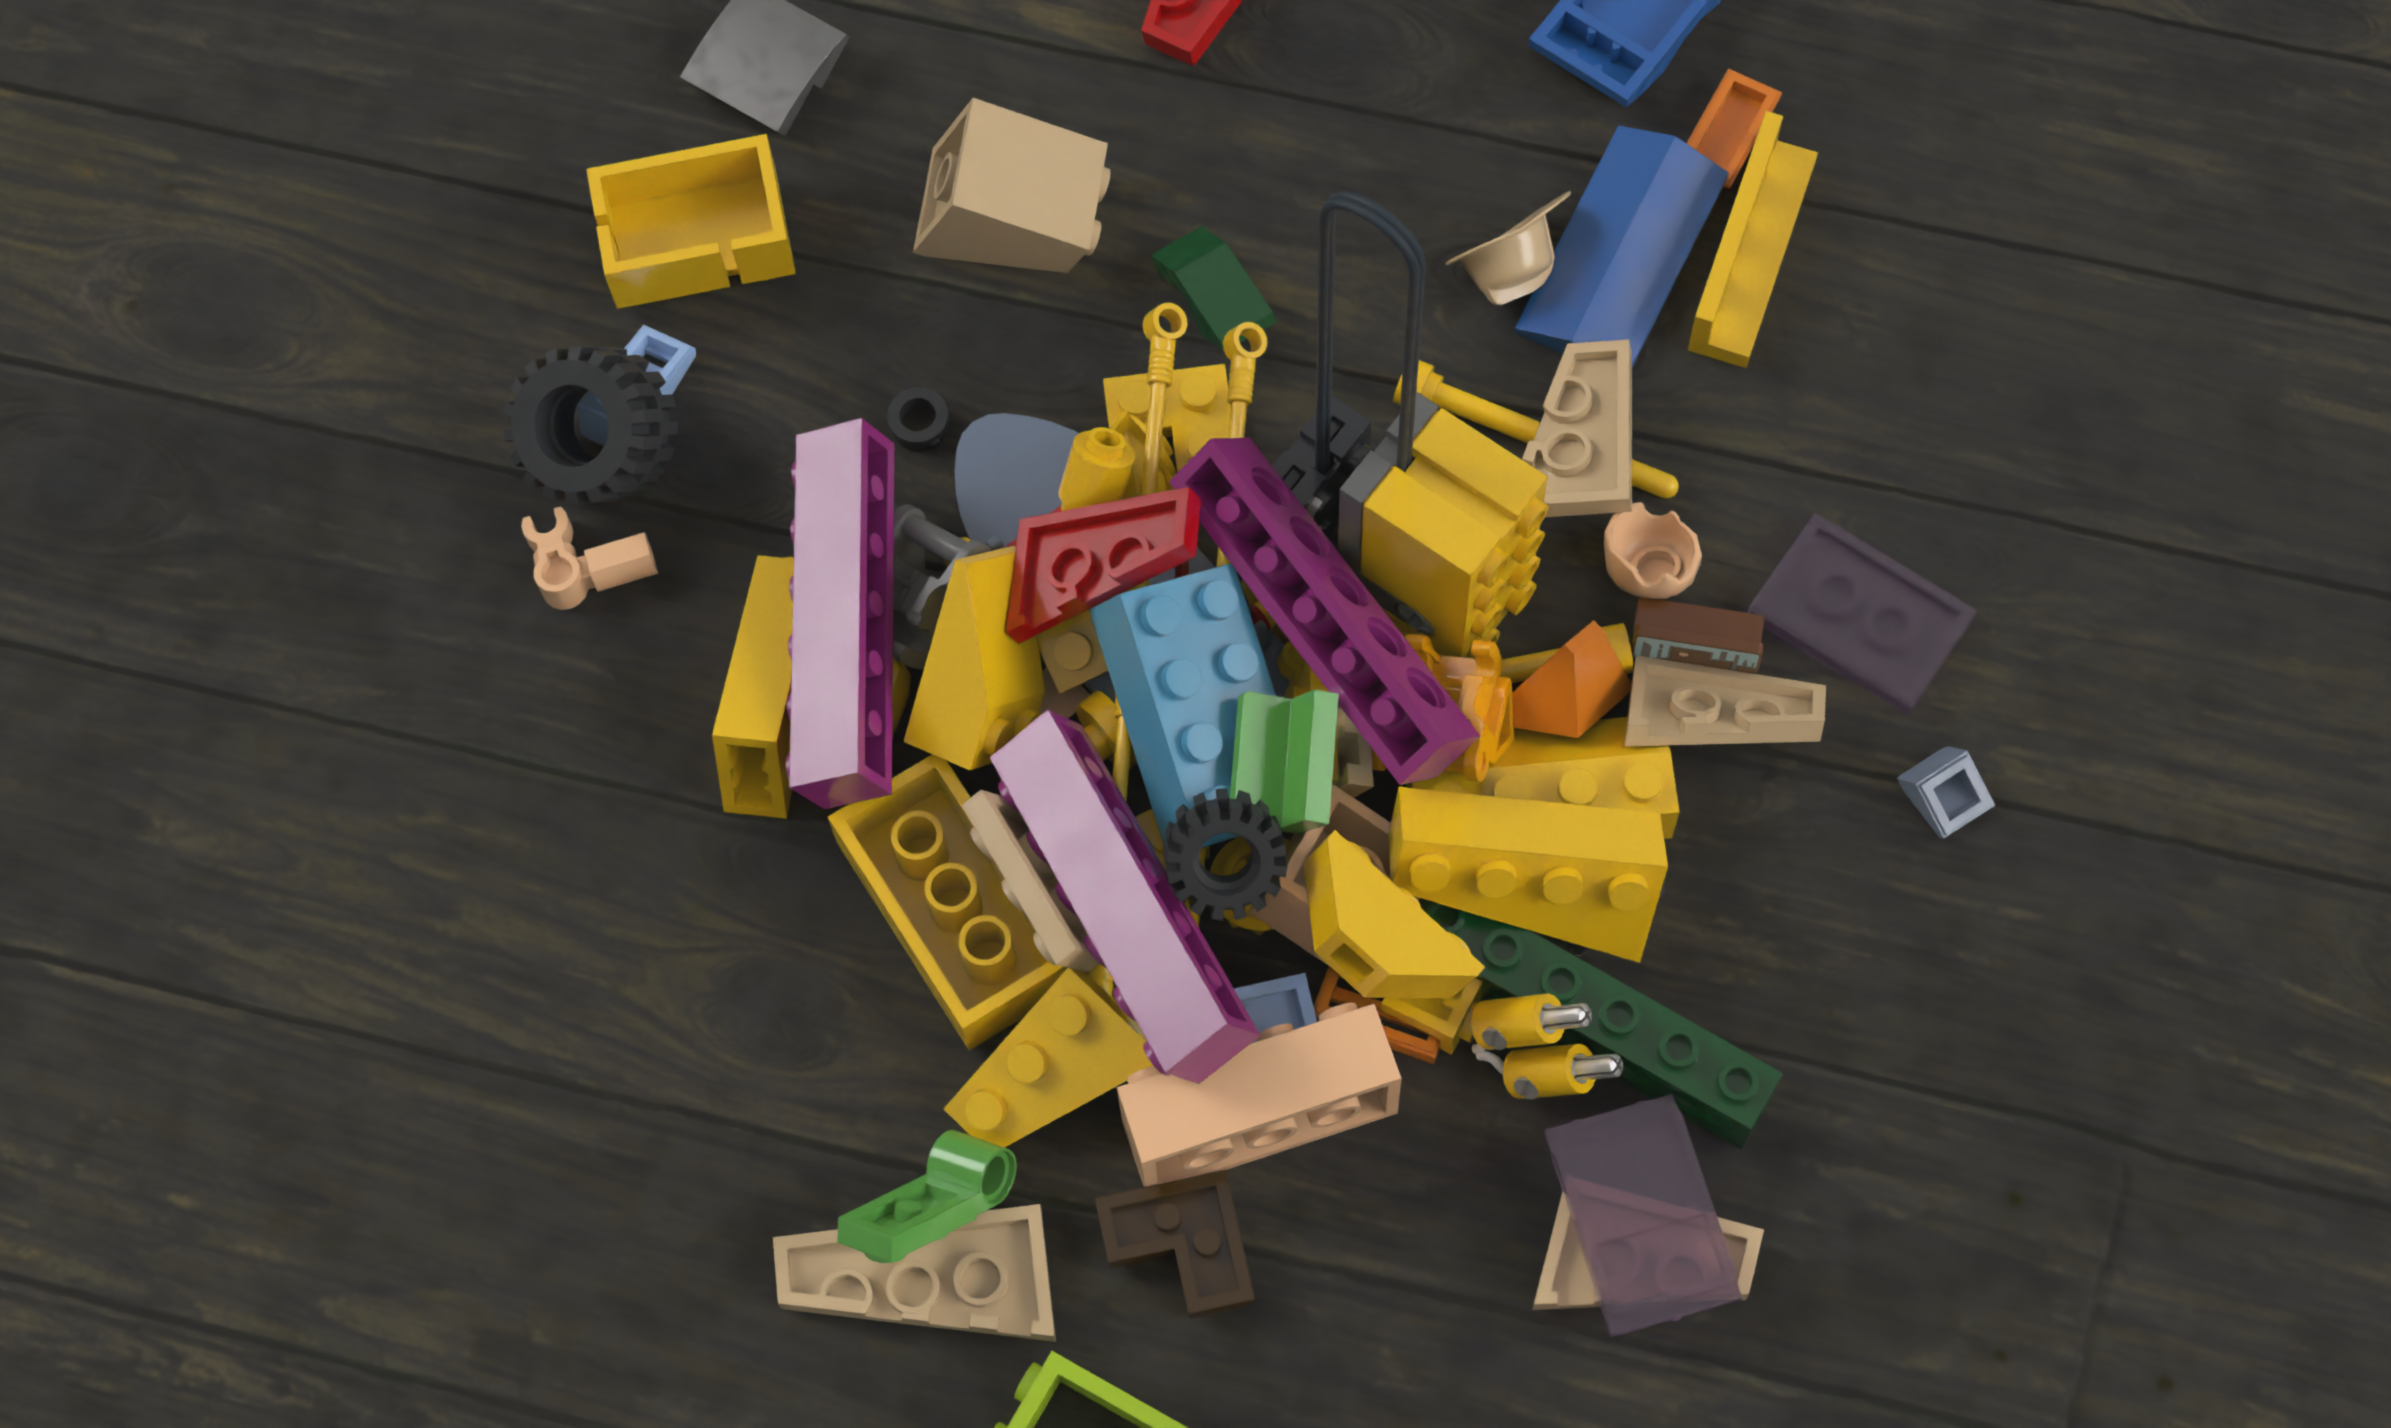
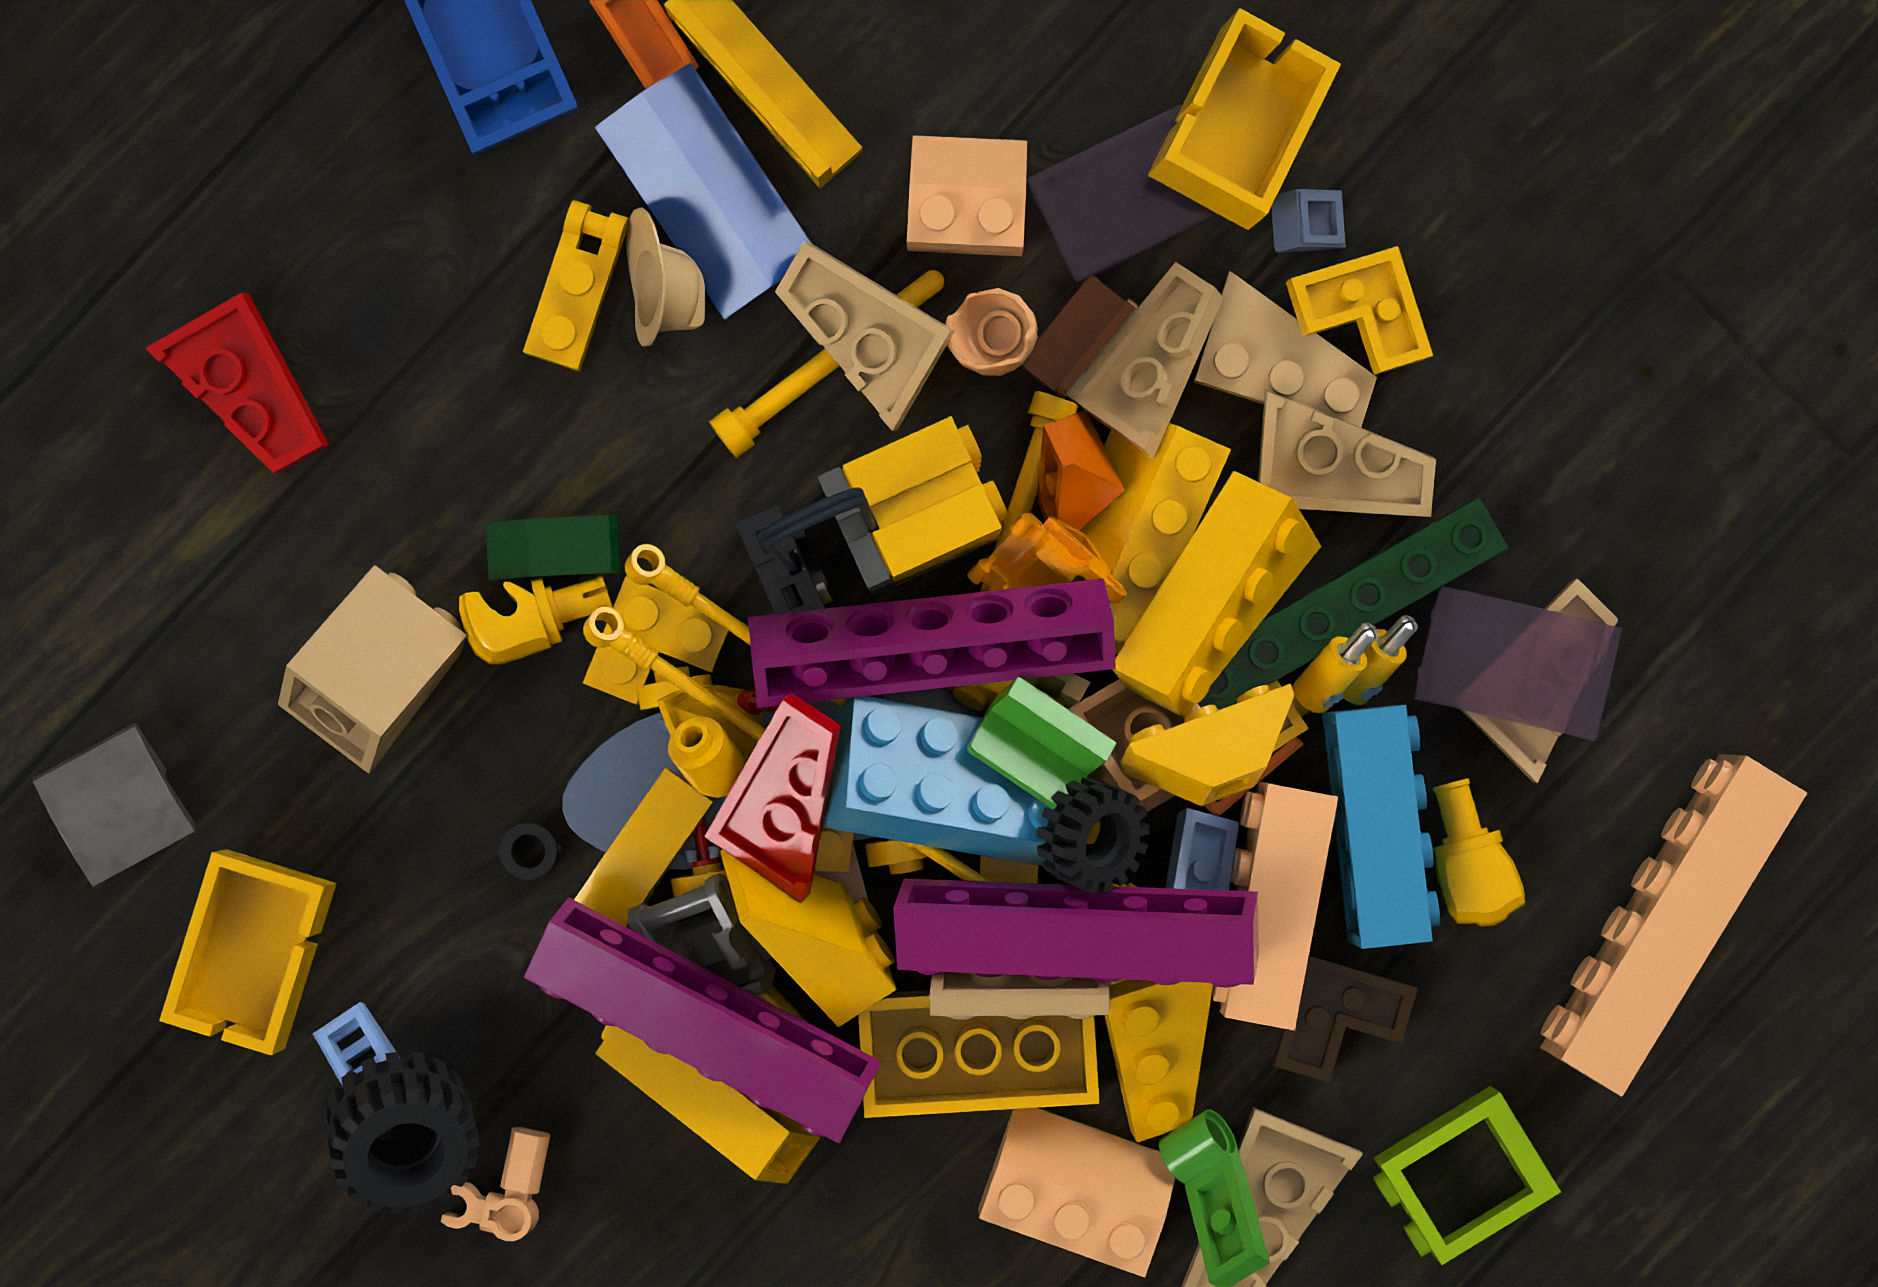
camera: 65 degrees left, 20 degrees up
none -> yellow piece [459,575,613,664]
none -> yellow plate [523,200,629,372]
none -> yellow slope [574,767,715,929]
none -> light nougat slope [907,136,1027,256]
none -> light nougat slope [978,1107,1175,1278]
none -> yellow piece [1148,8,1341,230]
none -> tan wing [1194,271,1377,428]
none -> tan wing [1258,389,1436,517]
none -> yellow plate [1286,246,1433,375]
none -> dark azure brick [1322,705,1440,949]
none -> yellow piece [1433,778,1525,927]

